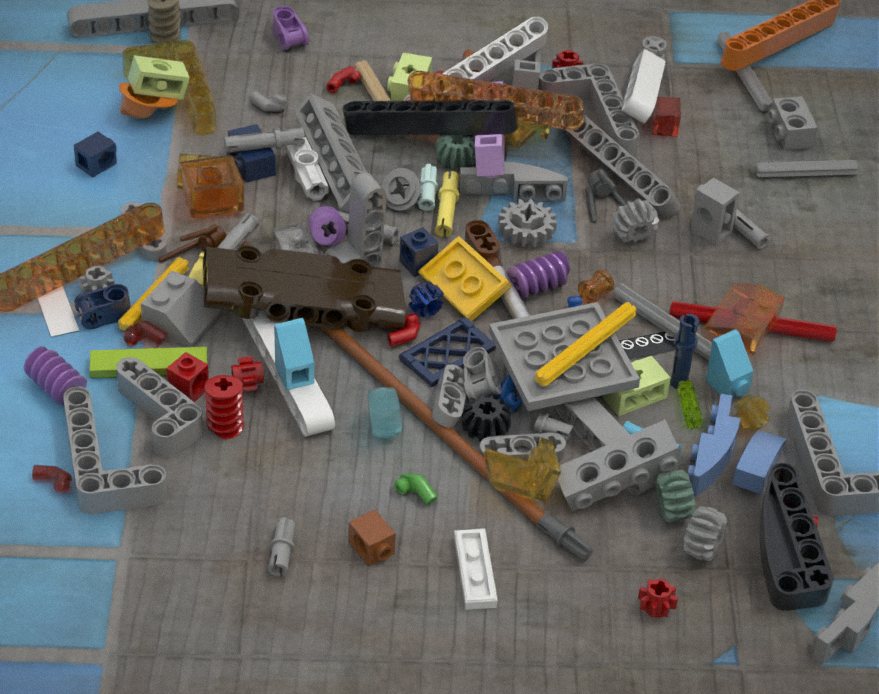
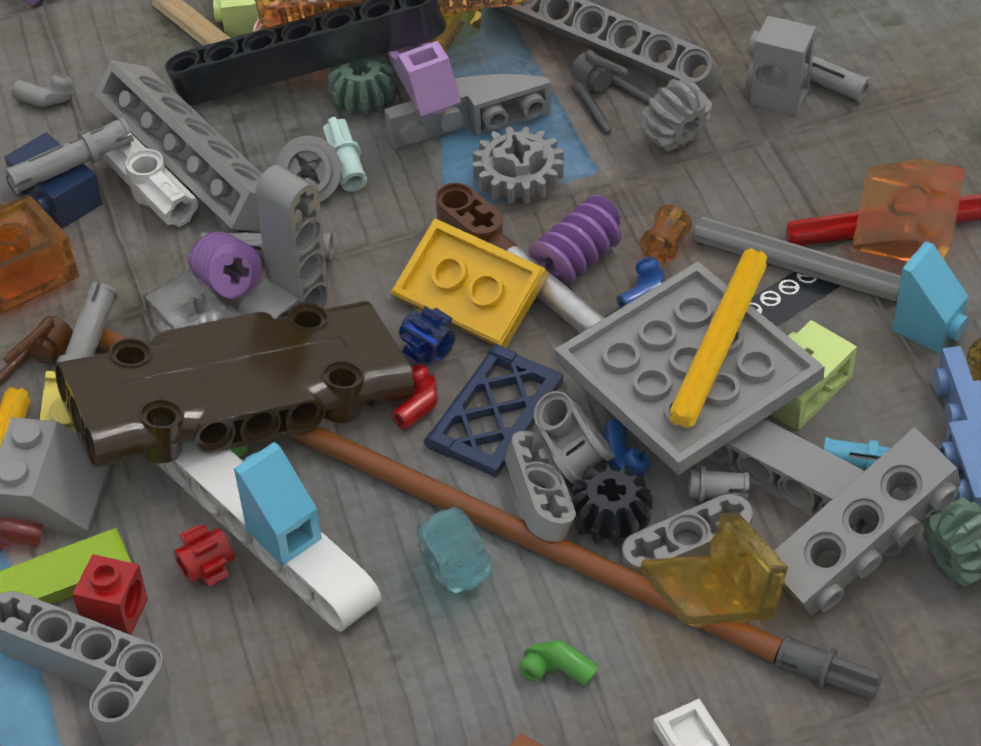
camera: 15 degrees left, 5 degrees up
red piece [205,375,244,440] -> none
red arm [326,66,361,93] -> none
dark blue brick [399,227,439,277] -> none
light yellow pin [435,171,460,238] -> none
dark blue pin [670,314,699,389] -> none
clear neon green axle [678,380,703,428] -> none

